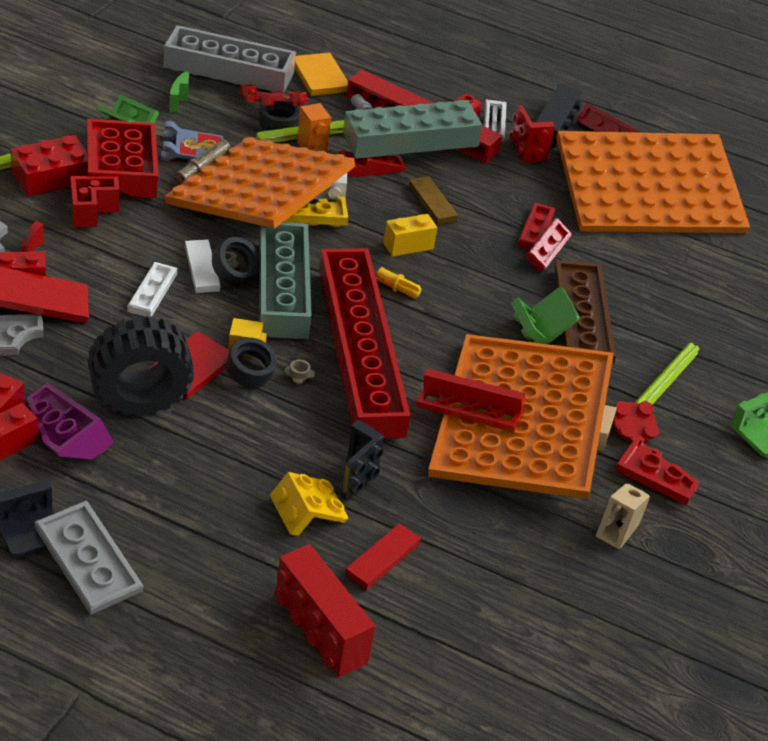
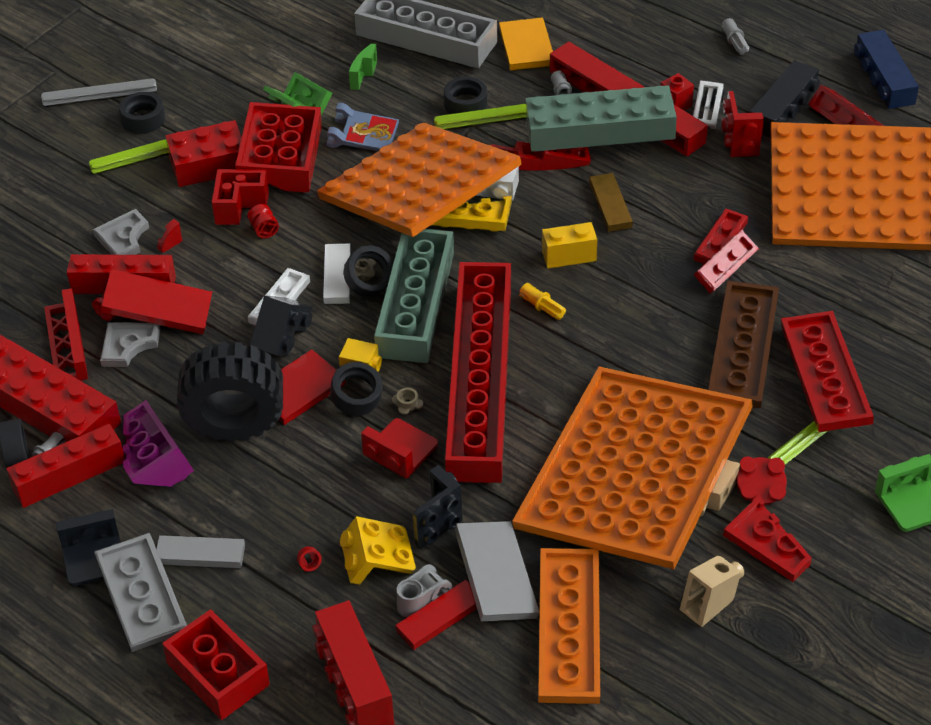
camera: 20 degrees right, 5 degrees up
dark tan pin [175,139,230,184] -> none
red plant [240,84,309,106] -> none
orange brick [297,103,331,153] -> none
red fence [416,368,525,432] -> none
bright green bracket [511,287,579,344] -> none
none -> light grey tile [157,535,245,568]
none -> red brick [162,609,270,720]
none -> red wheel [247,204,279,238]
none -> black brick [250,295,313,356]
none -> red hinge [297,546,322,571]
none -> red bracket [361,418,438,479]
none -> light grey piece [396,564,452,618]
none -> light grey tile [454,521,539,622]
none -> orange plate [538,548,600,704]
none -> light grey axle [721,18,749,55]
none -> red plate [781,311,874,432]
none -> dark blue brick [854,30,919,109]

